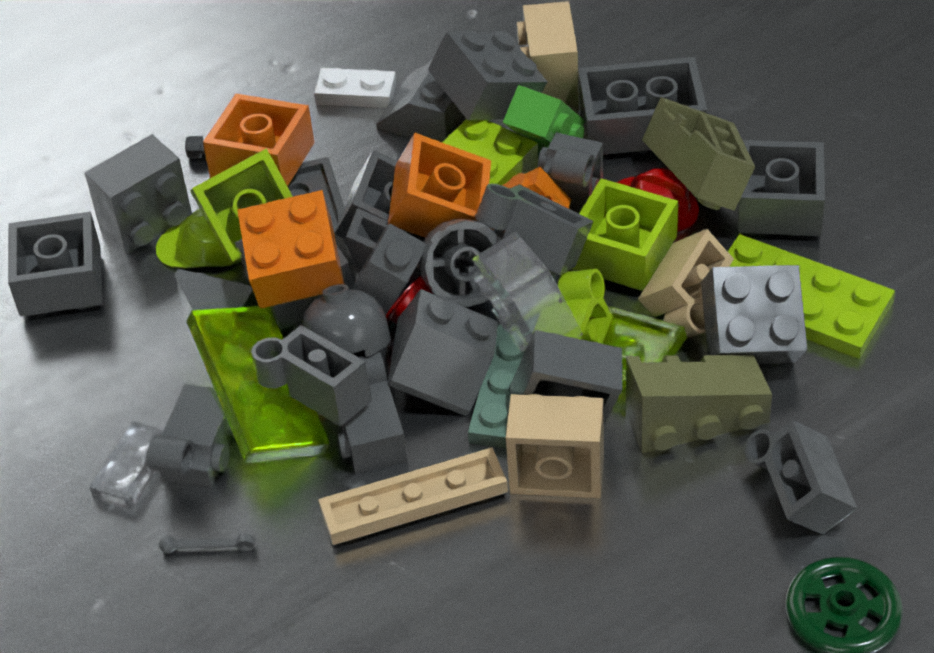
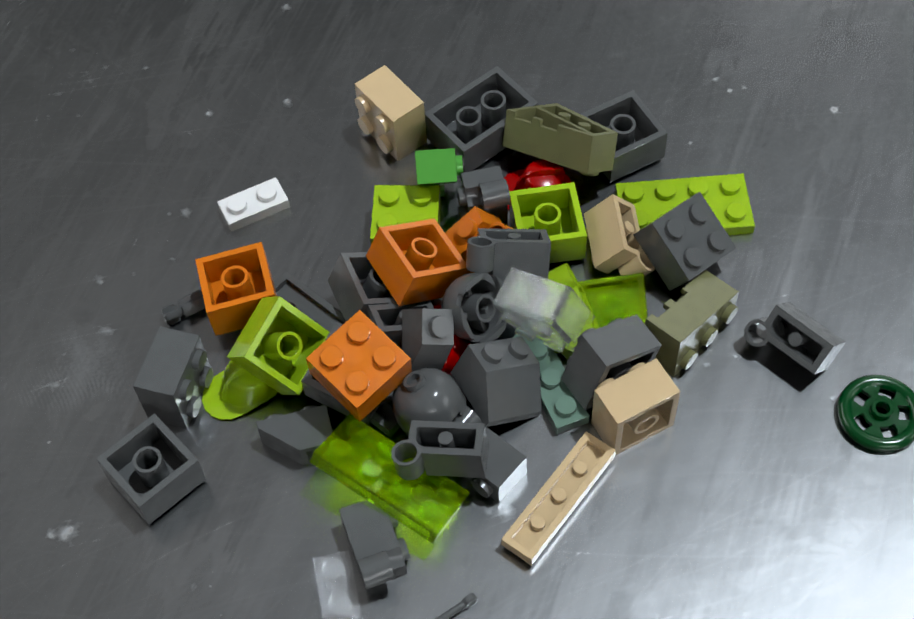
camera: 35 degrees left, 10 degrees up
dark grey slope [376,59,466,142] -> none
dark grey brick [428,30,548,120] -> none

